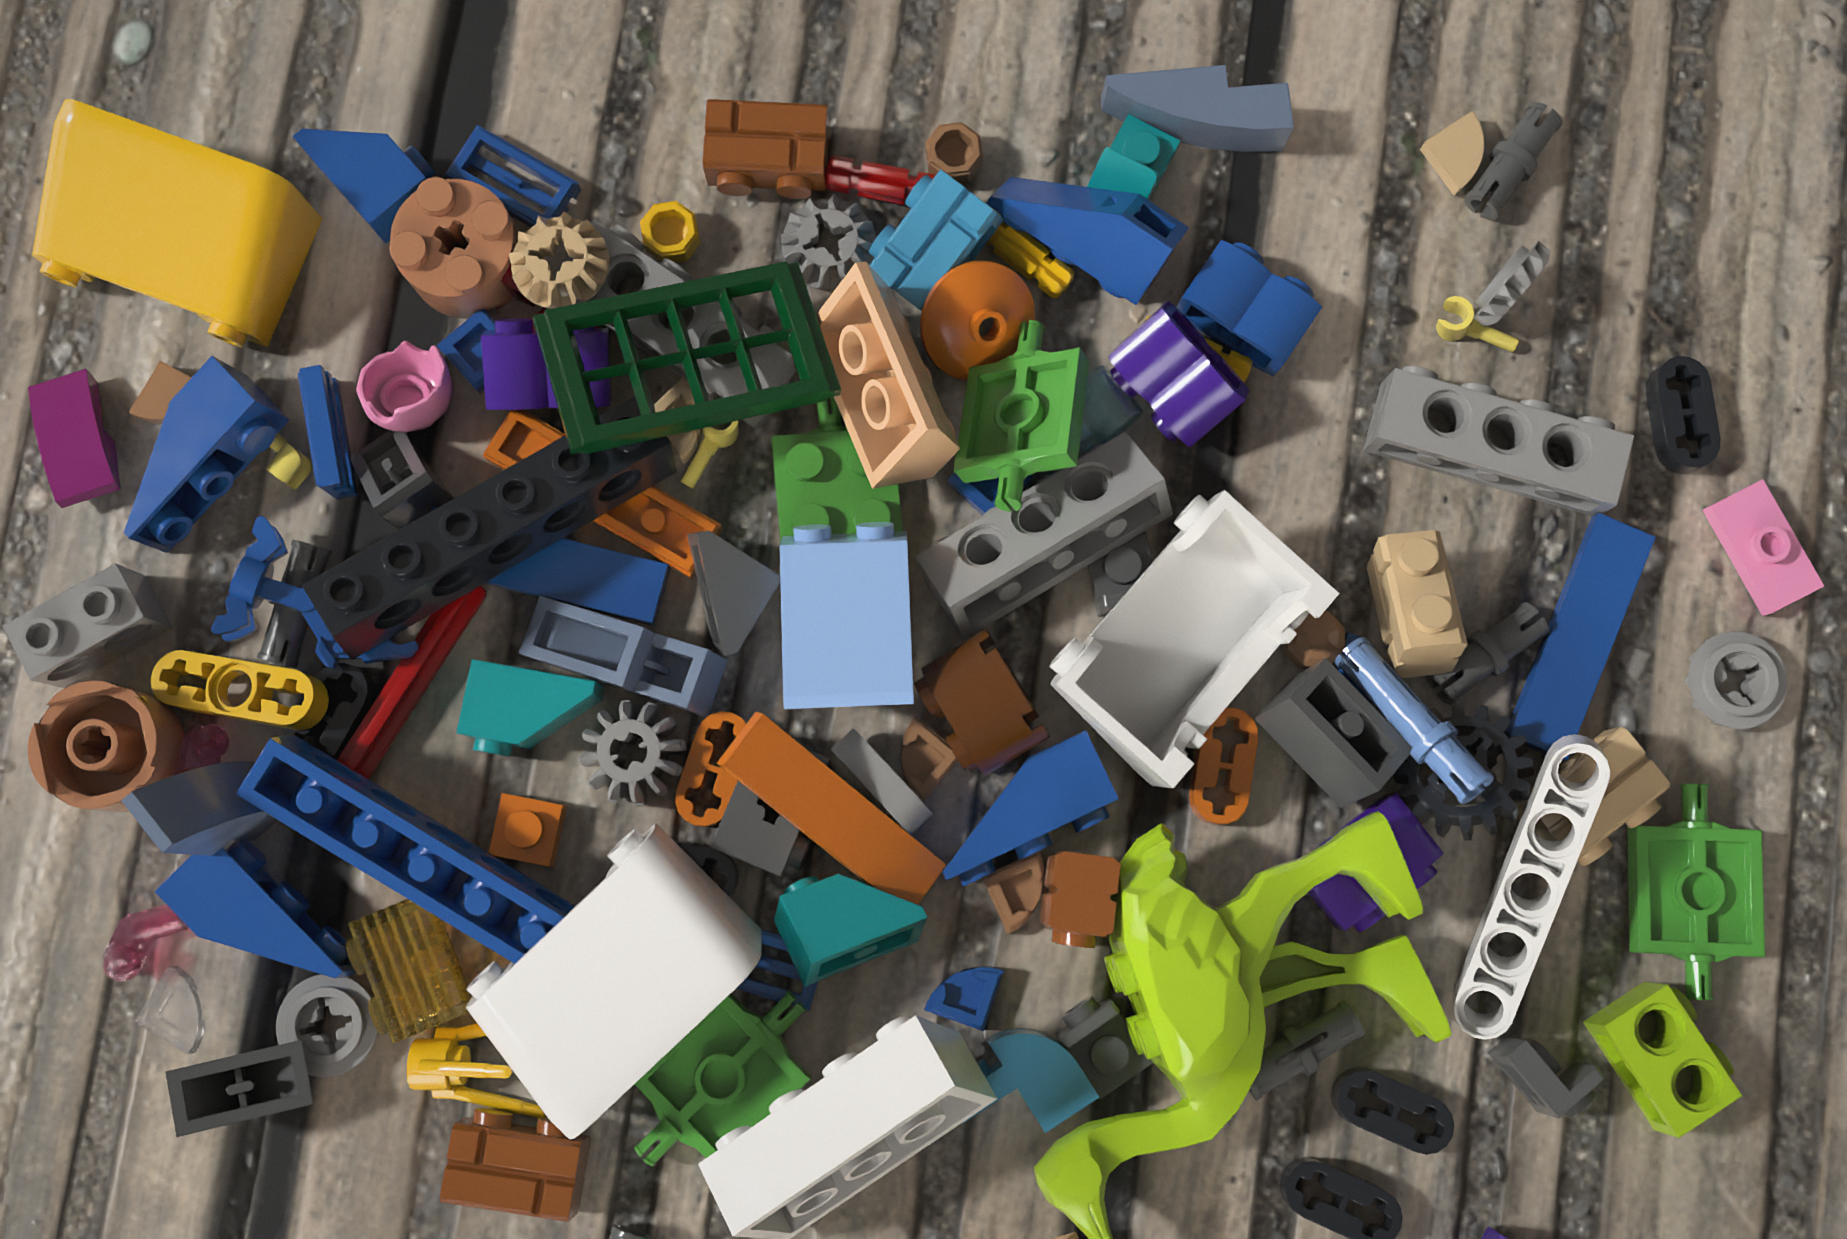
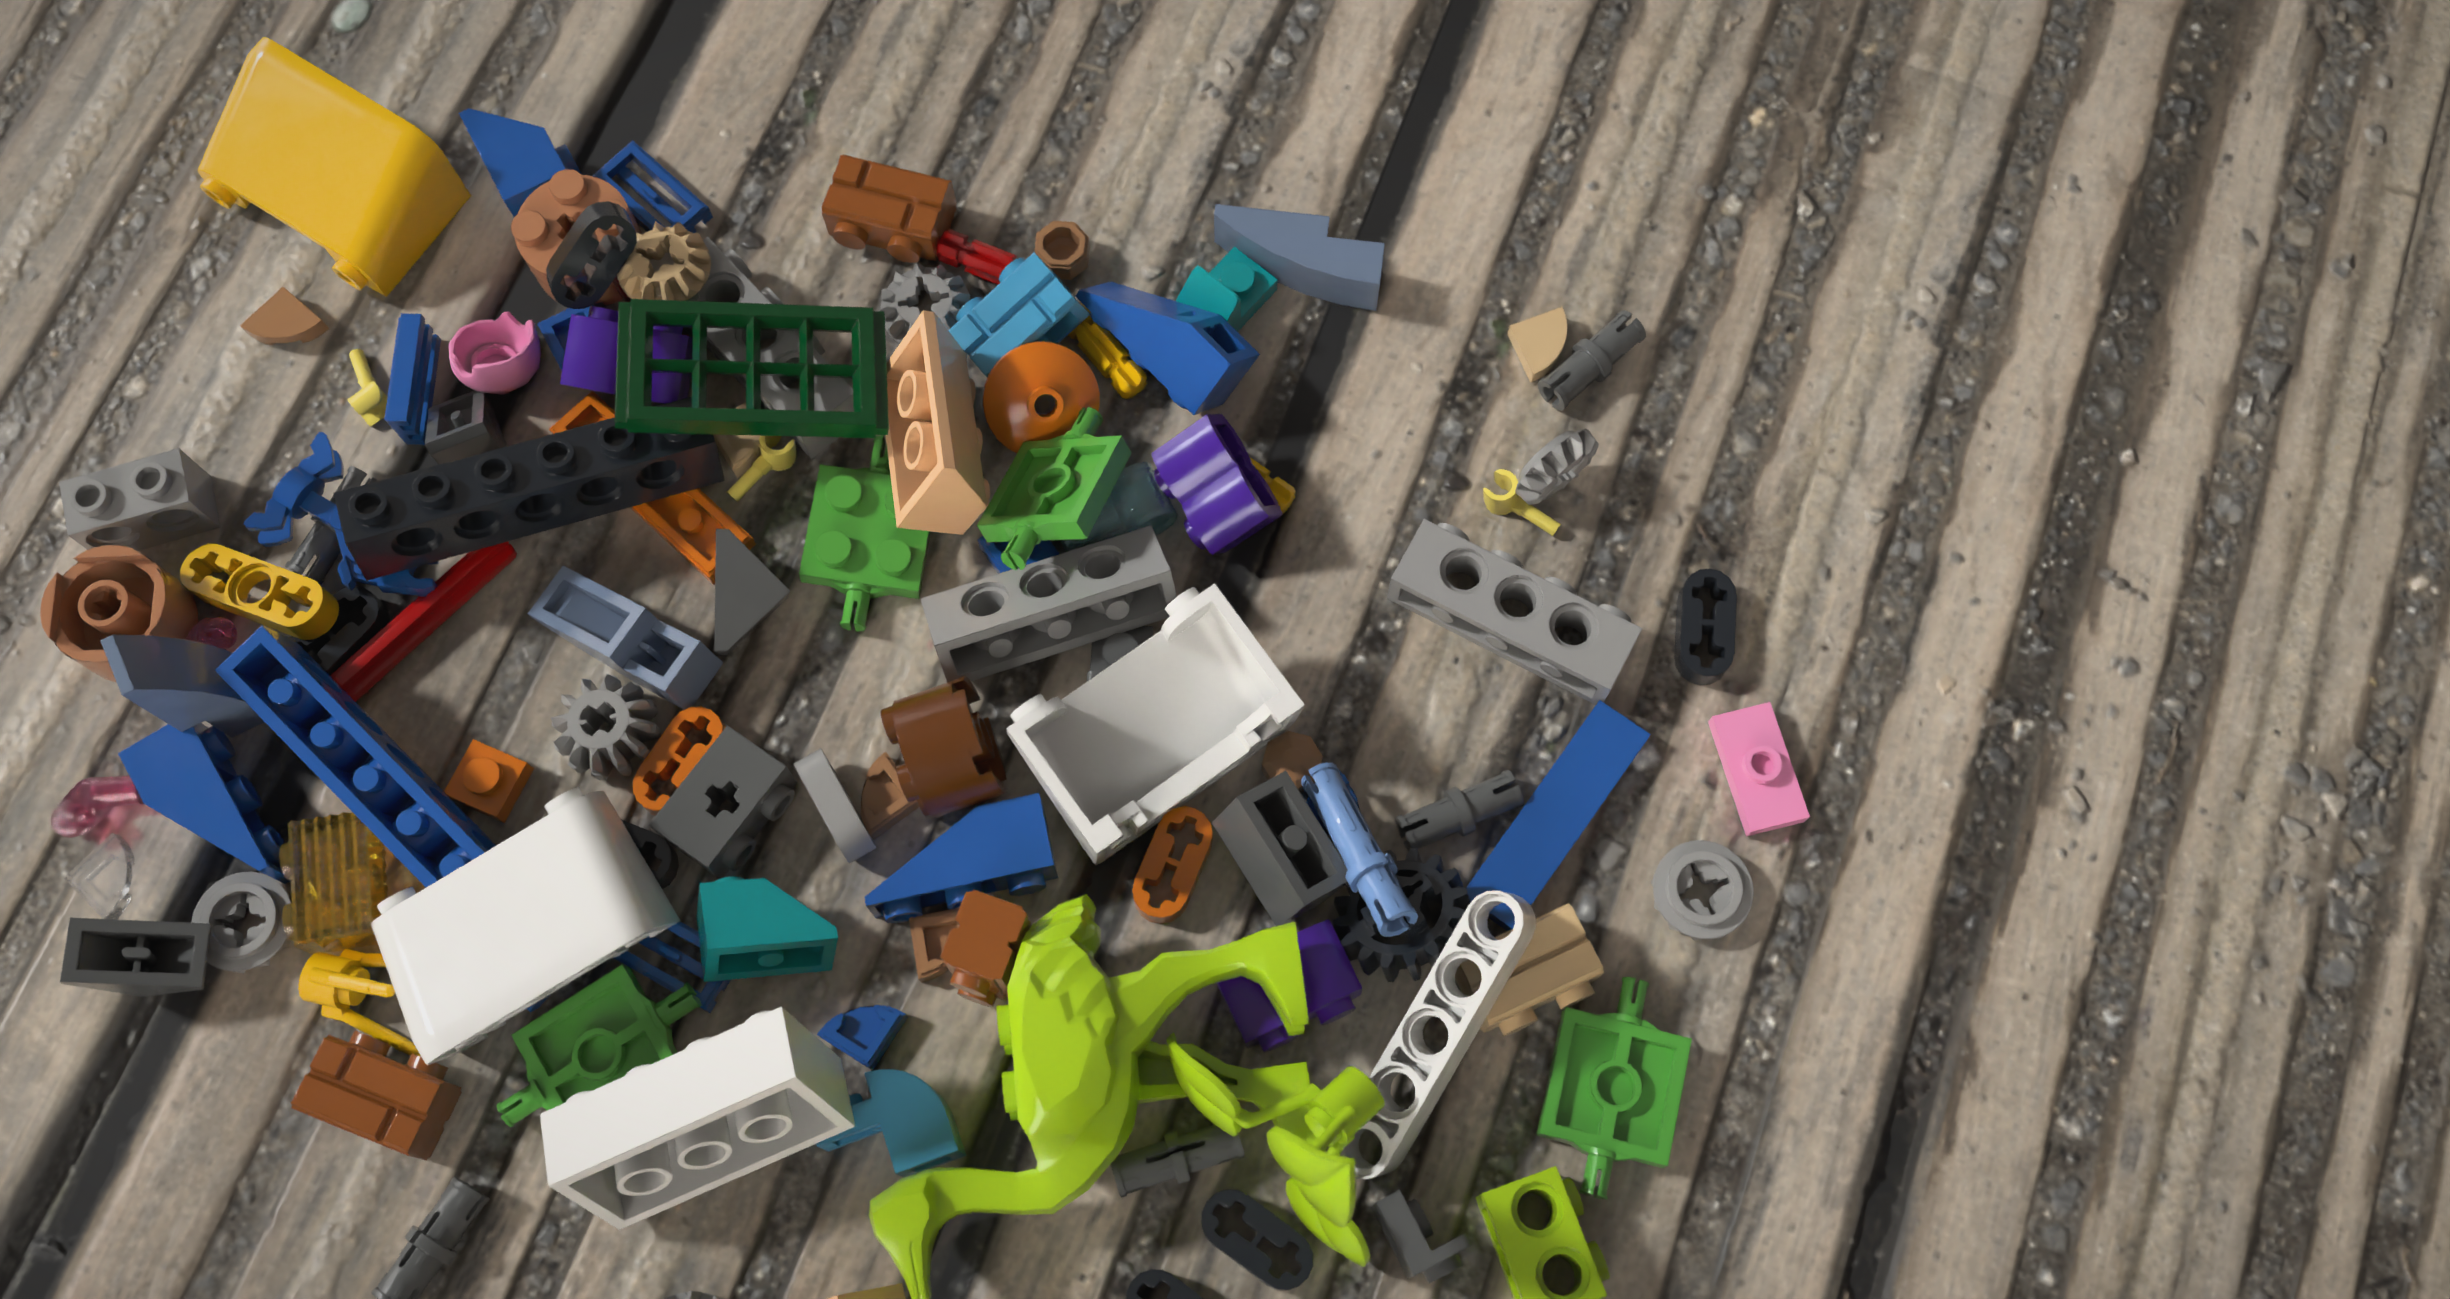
camera: 15 degrees right, 10 degrees down
magenta slope [28,369,121,508] -> none
blue slope [123,356,290,553] -> none
blue tile [430,506,671,626] -> none
teal slope [456,659,605,757] -> none
yellow tile [640,201,701,263] -> none
orange tile [717,712,946,905] -> none
light blue slope [780,522,914,709] -> none
dark grey bracket [1056,996,1153,1099] -> none
blue brick [1176,240,1322,377] -> none
tan brick [1367,530,1467,678] -> none
none -> black beam [546,201,637,309]
none -> lime plant [1166,1032,1385,1267]

